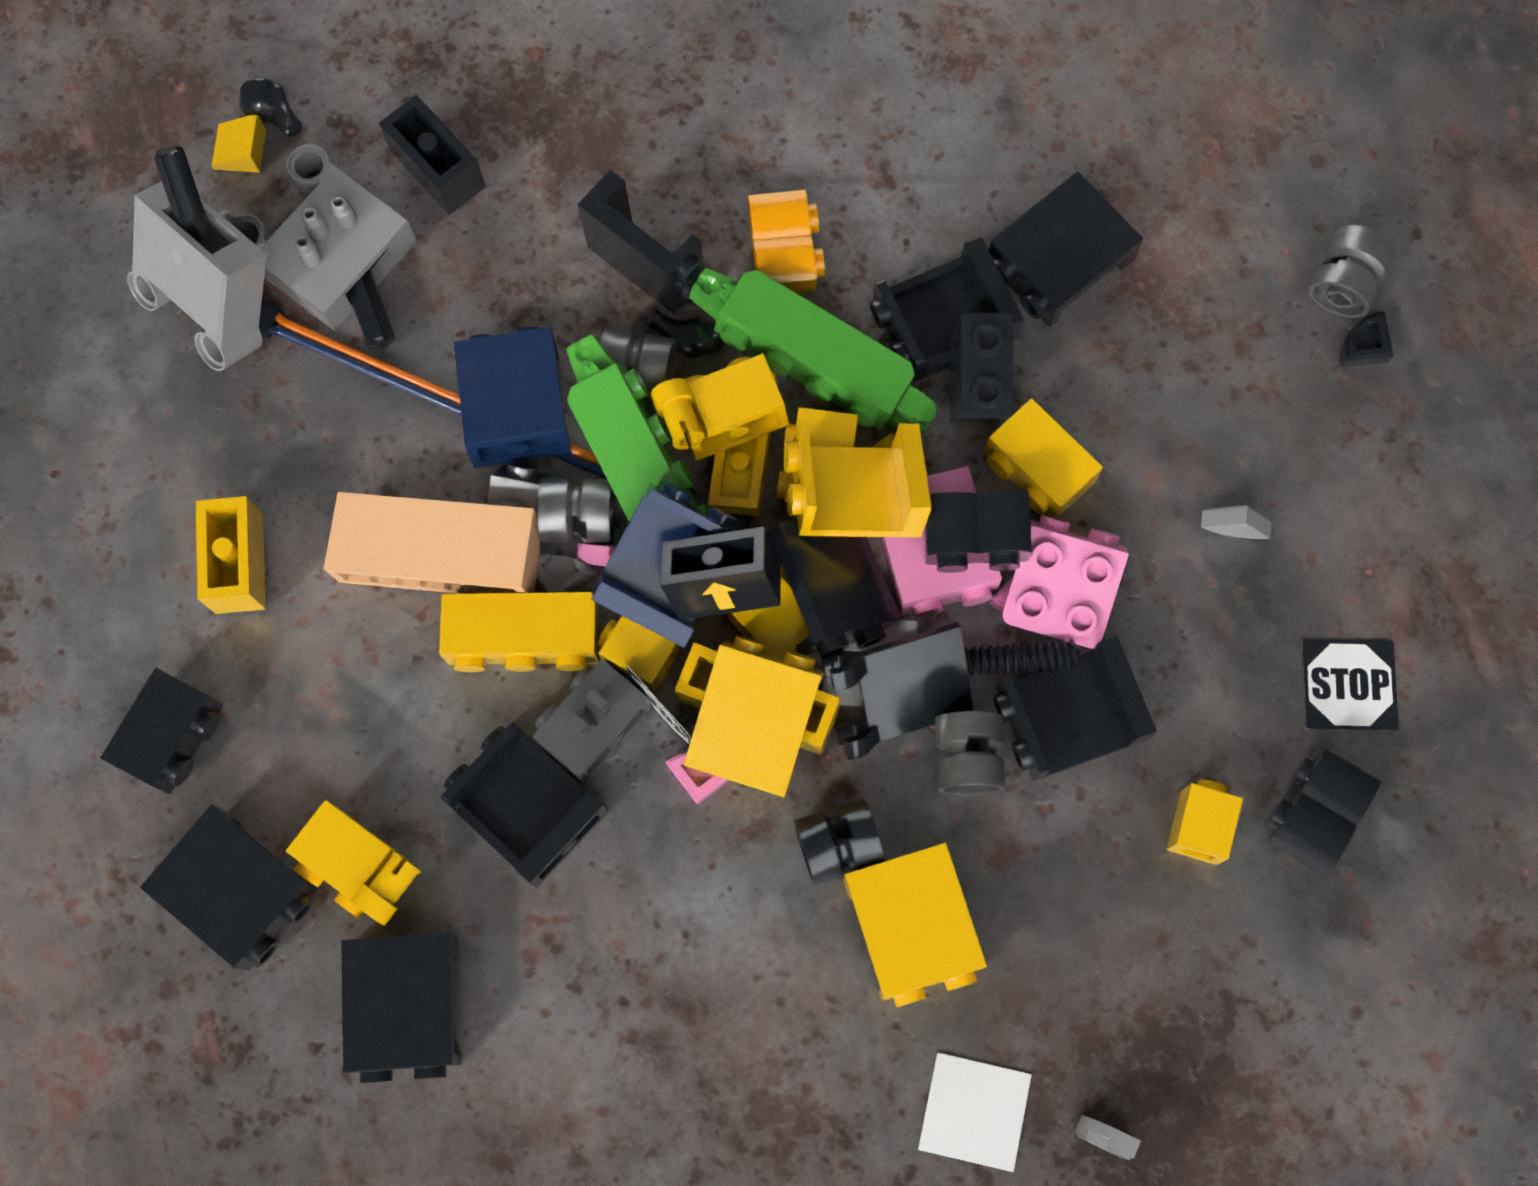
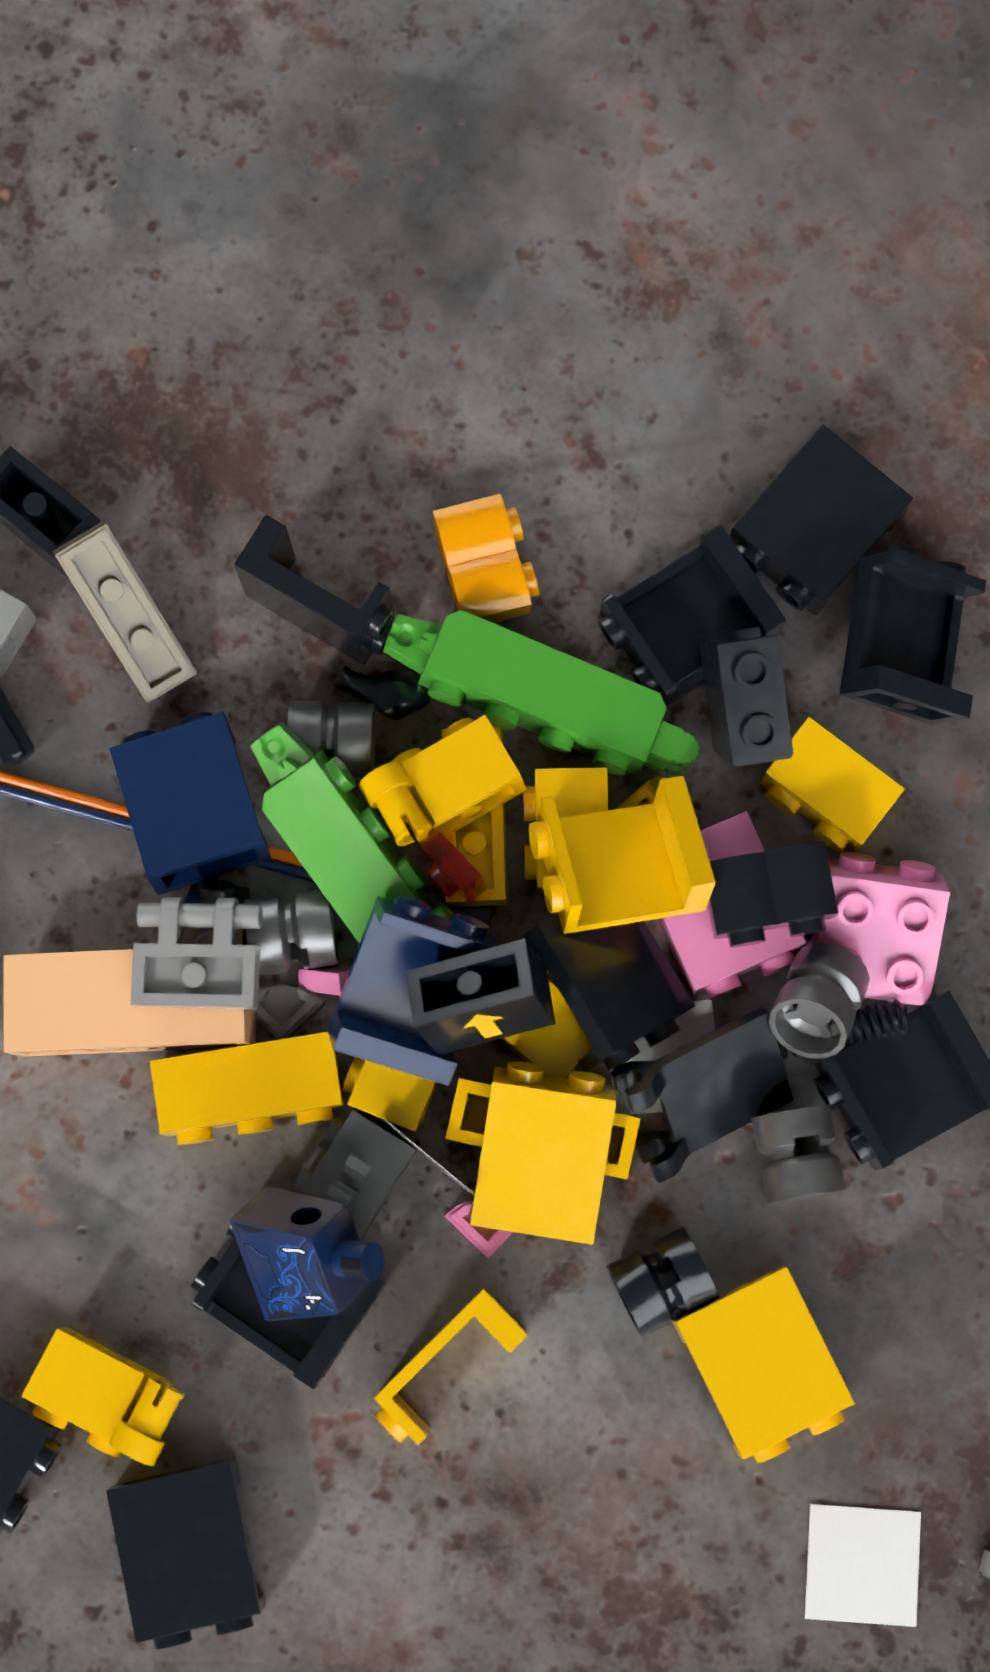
camera: 10 degrees left, 5 degrees up
none -> tile [52,521,197,704]
none -> light grey plate [131,897,263,1010]
none -> dark blue torso [229,1186,384,1321]
none -> yellow panel [374,1288,528,1445]
none -> clear red plate [422,832,487,904]
none -> flat silver wheel [769,943,870,1059]
none -> black panel [839,545,986,724]

